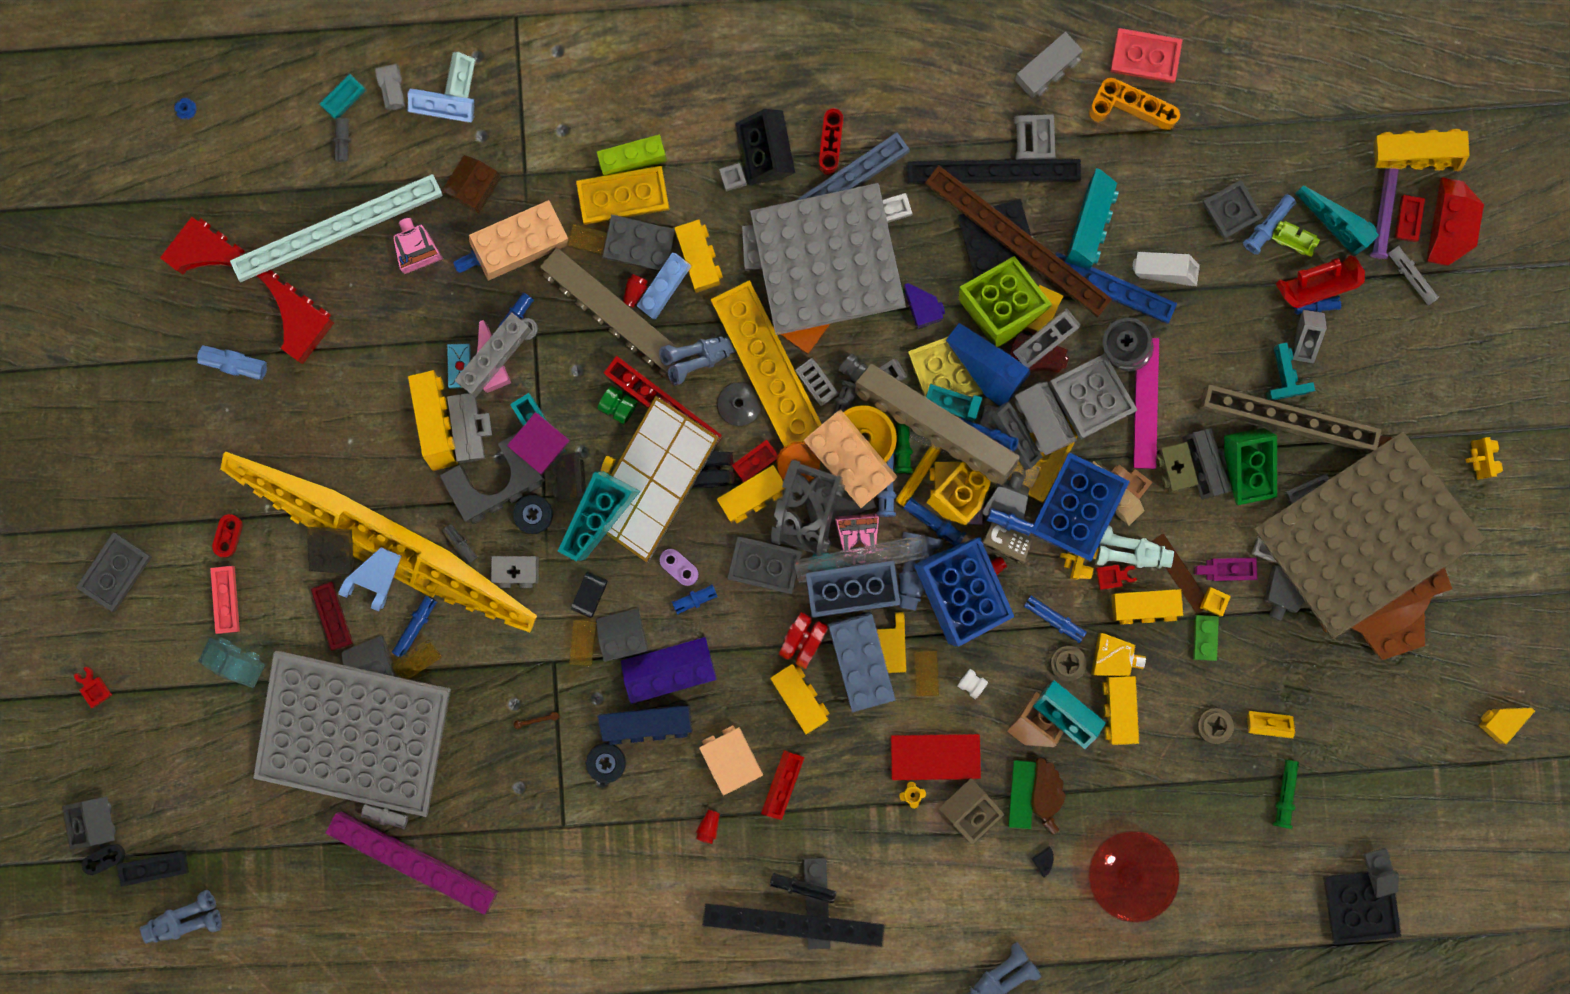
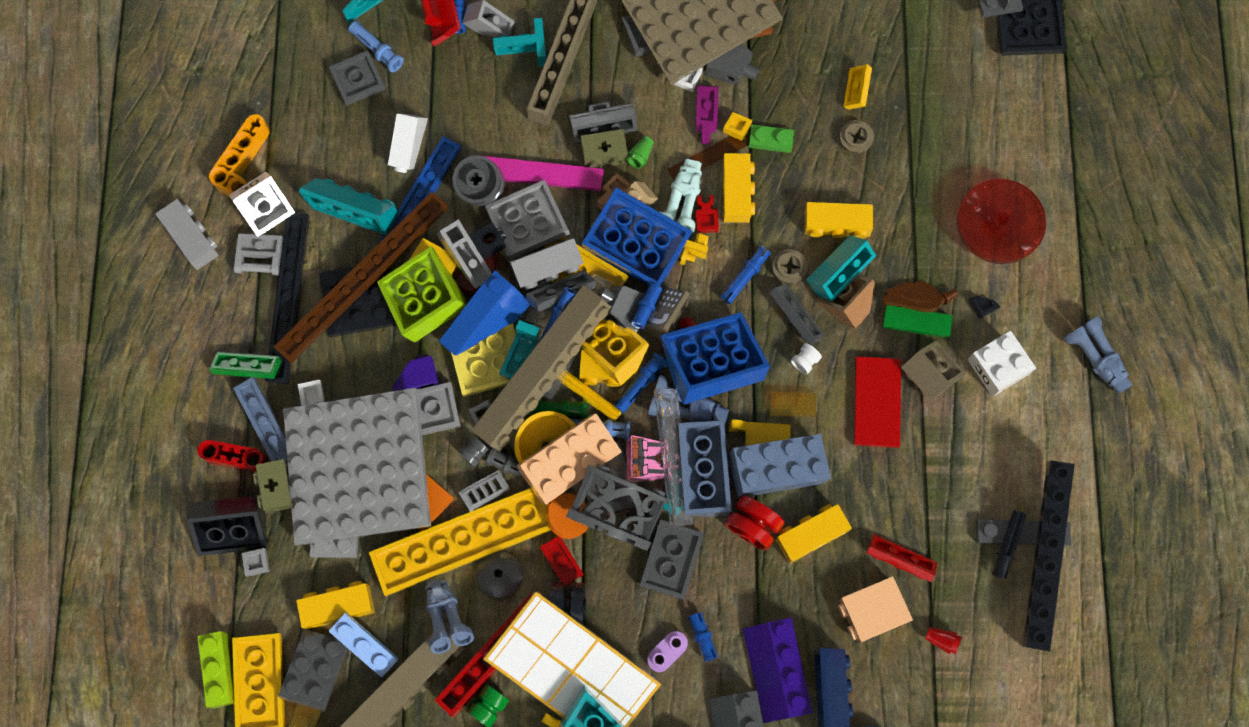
camera: 90 degrees left, 10 degrees down
red cone [622,274,648,308] -> none
yellow brick [717,465,785,524] -> none
yellow plate [900,782,926,808] -> none
yellow torso [1091,633,1146,676] -> none
coral plate [1110,28,1183,83] -> none
green slope [1224,428,1277,505] -> none
lime hinge [1272,221,1320,257] -> none
green pin [1272,760,1300,829] -> none
none -> green tile [209,352,281,379]
none -> white brick [229,172,295,237]
none -> olive brick [253,459,293,513]
none -> light grey plate [417,382,461,435]
none -> black brick [469,222,506,260]
none -> bright green cone [627,136,654,169]
none -> dark grey plate [770,284,825,345]
none -> white brick [967,331,1036,397]

